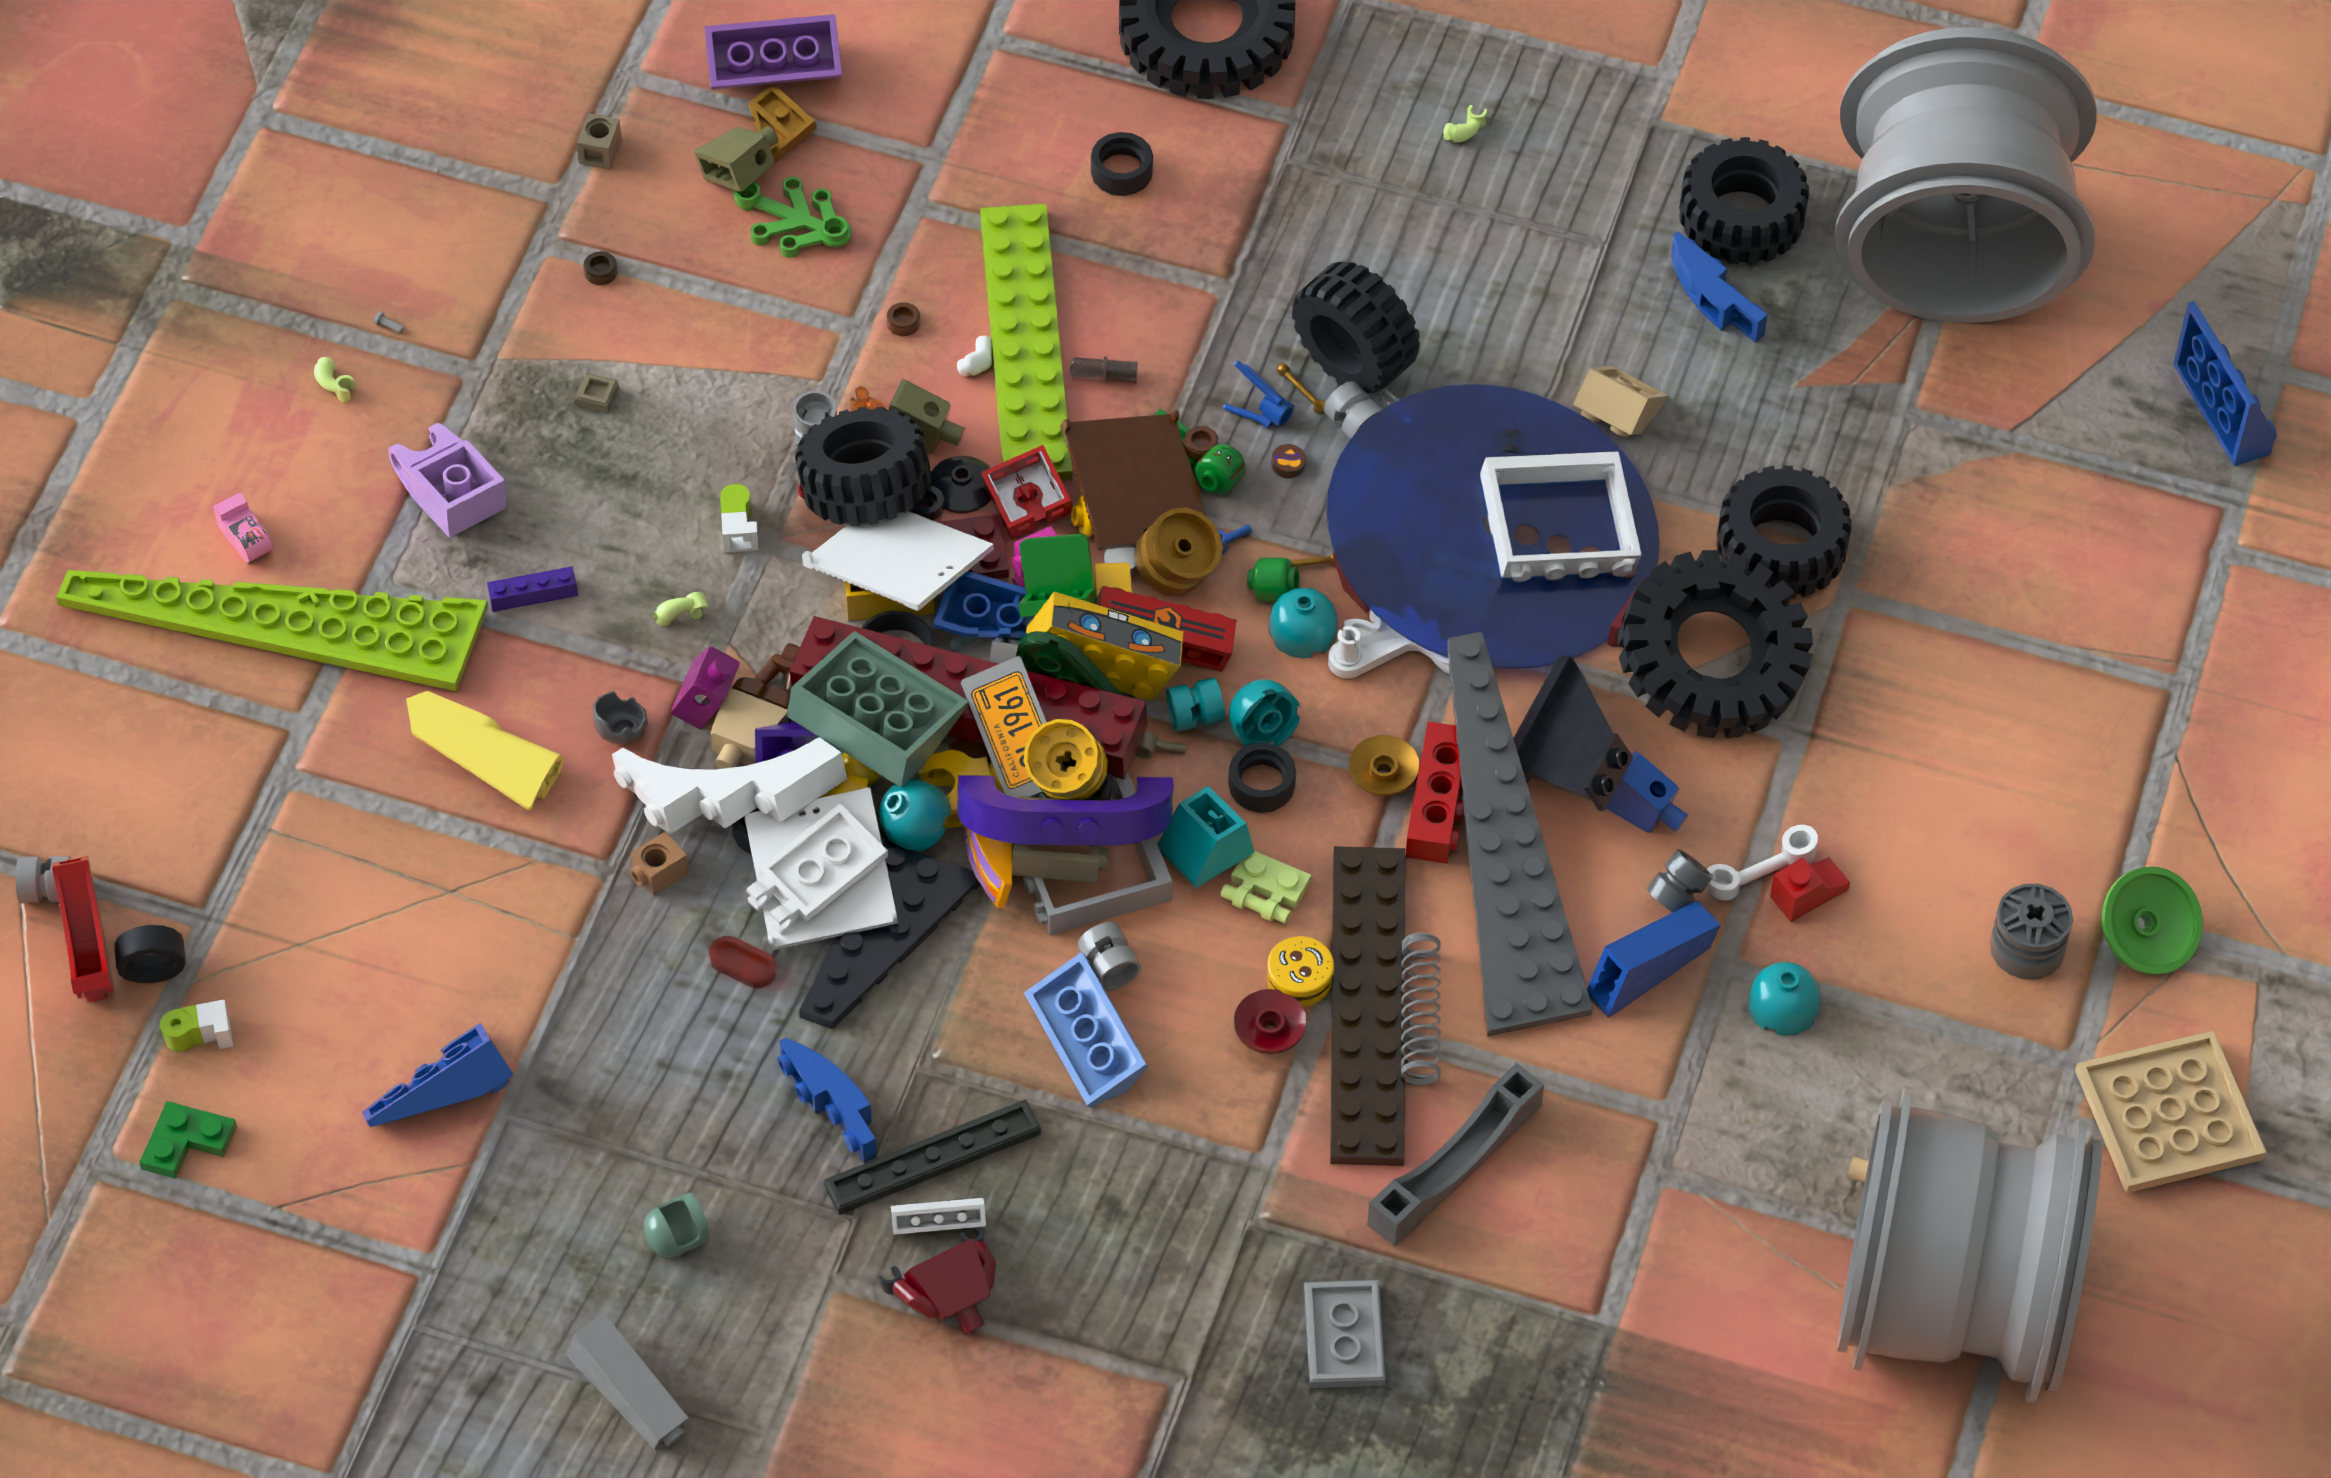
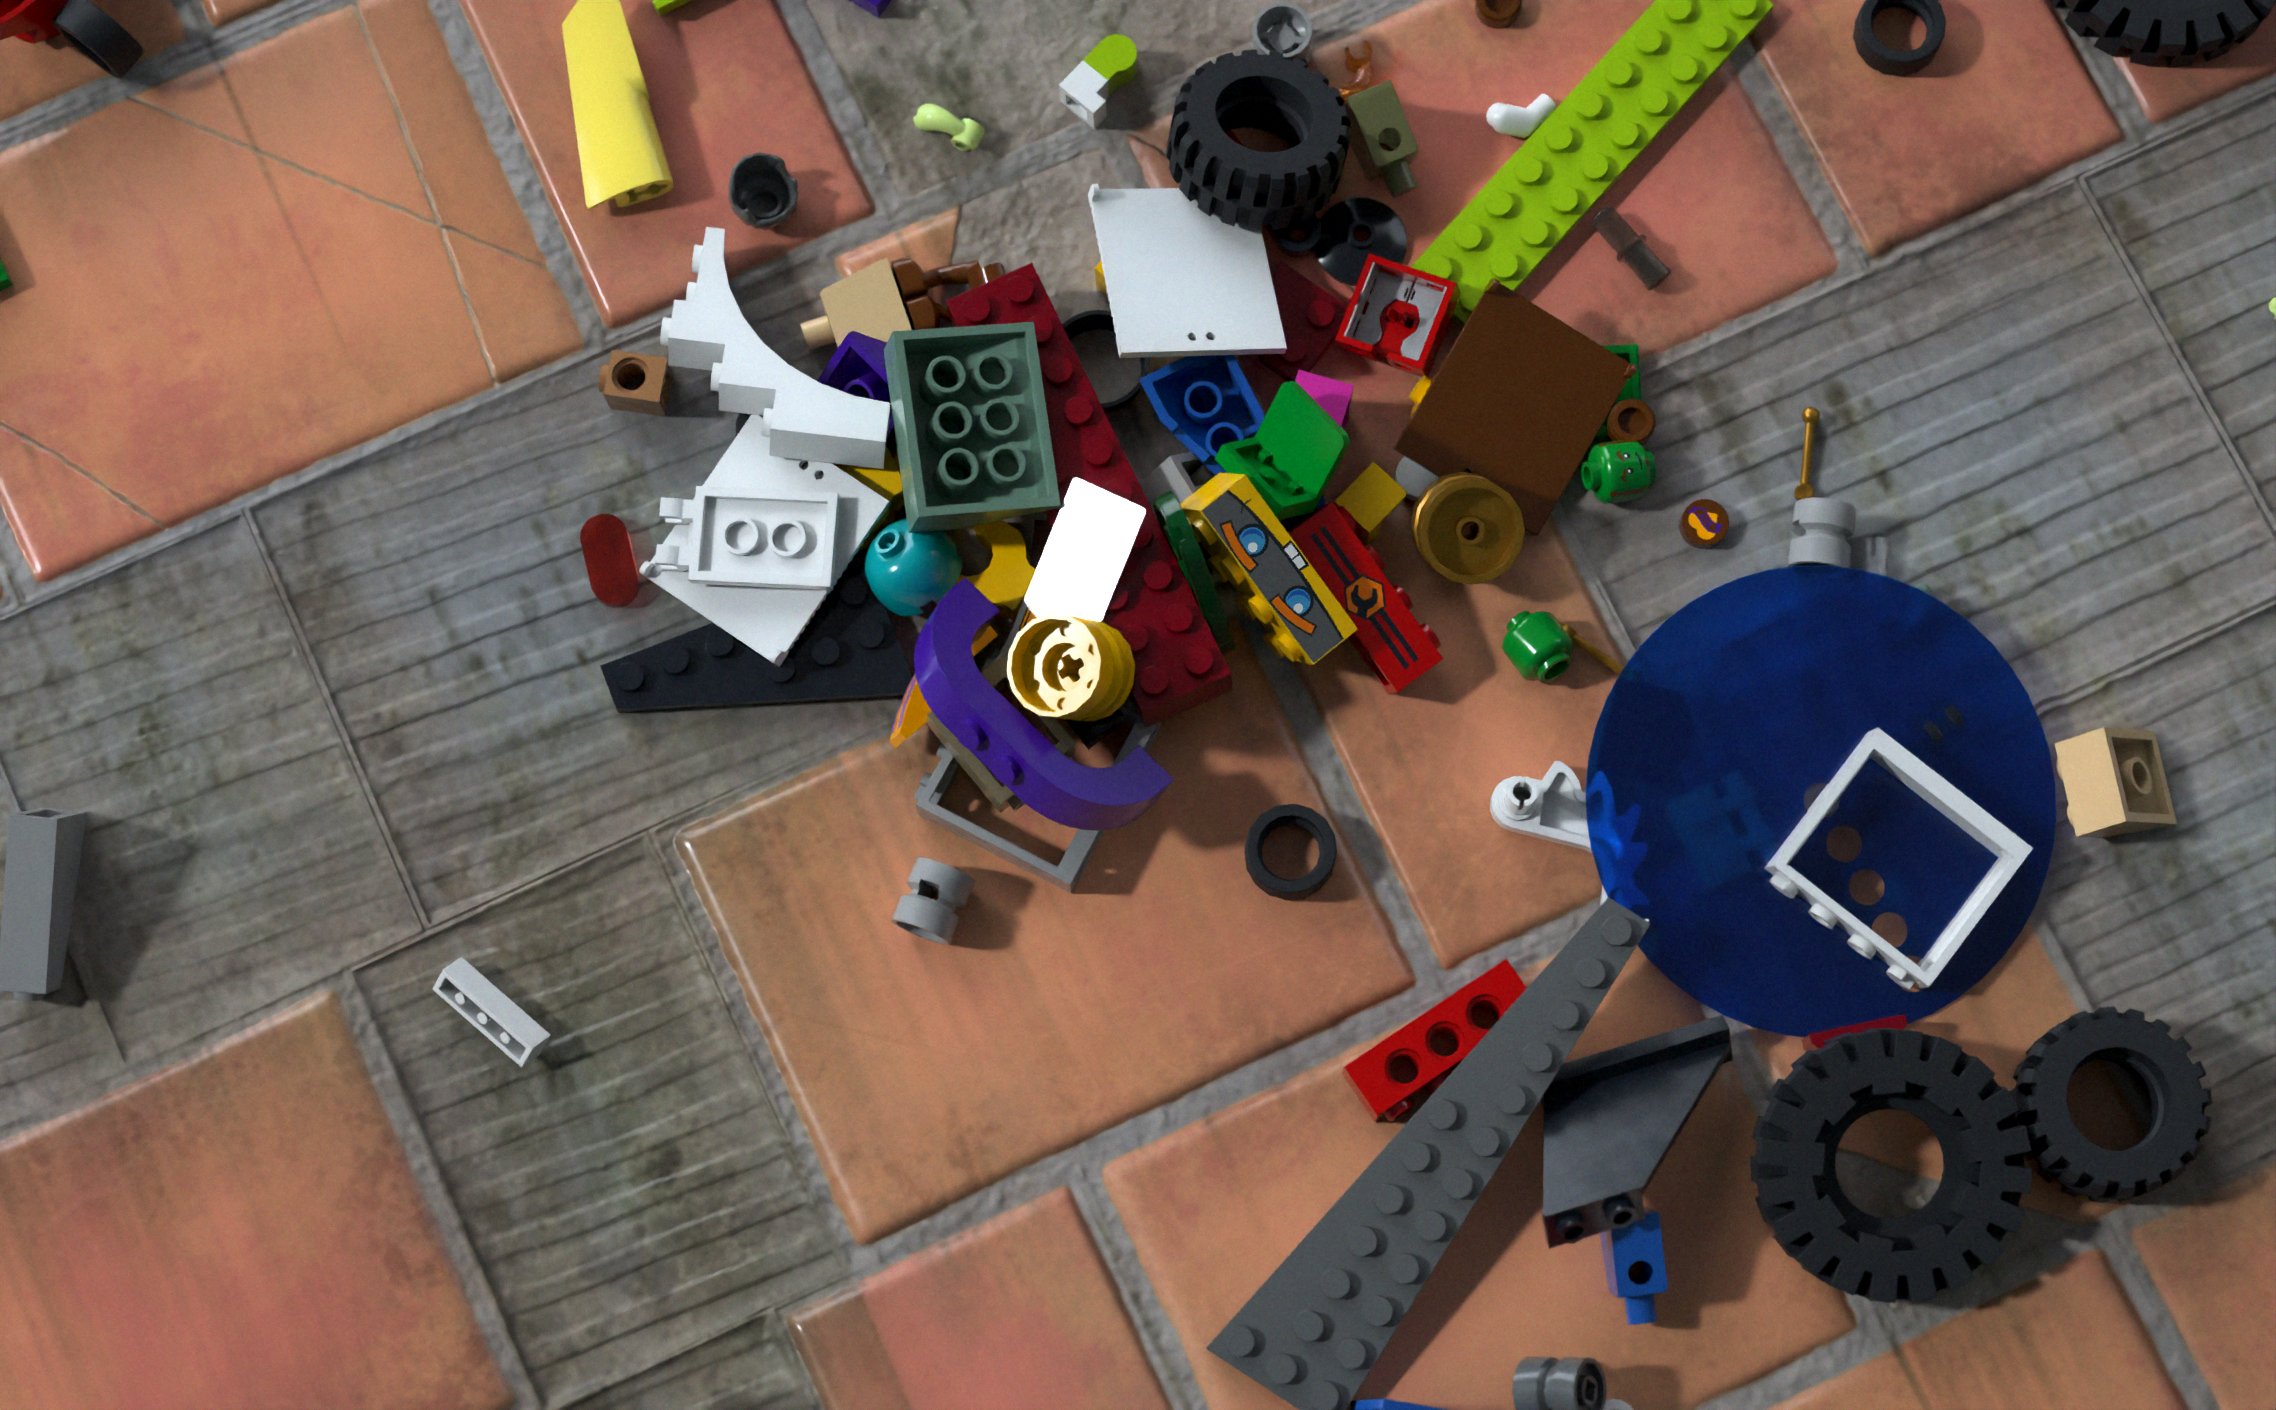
camera: 50 degrees right, 20 degrees up
leg [160,1000,234,1052] -> none
blue wedge [362,1023,514,1127] -> none
sand green helmet [643,1193,709,1259] -> none
magenta torso [670,646,740,730] -> none
blue slope [777,1038,877,1163] -> none
pearl dark grey tile [824,1099,1041,1215] -> none
dark red torso [879,1228,996,1335] -> none
medium blue slope [1024,952,1149,1107] -> none
dark tan hand [1136,732,1186,759] -> none
teal slope [1157,786,1255,888] -> none
teal wheel [1165,677,1225,733] -> none
blue hand [1217,525,1252,555] -> none
yellowish green plate [1220,851,1311,924] -> none
blue plant [1223,361,1295,429] -> none
teal cylinder [1229,679,1300,746] -> none
dark red dish [1234,989,1306,1054] -> none
yellow head [1267,936,1334,1007] -> none
teal cylinder [1268,587,1338,658] -> none
black tyre [1292,262,1420,393] -> none
dark brown plate [1330,846,1405,1166] -> none
pearl gold dish [1349,735,1419,796] -> none
light grey piece [1401,933,1441,1085] -> none

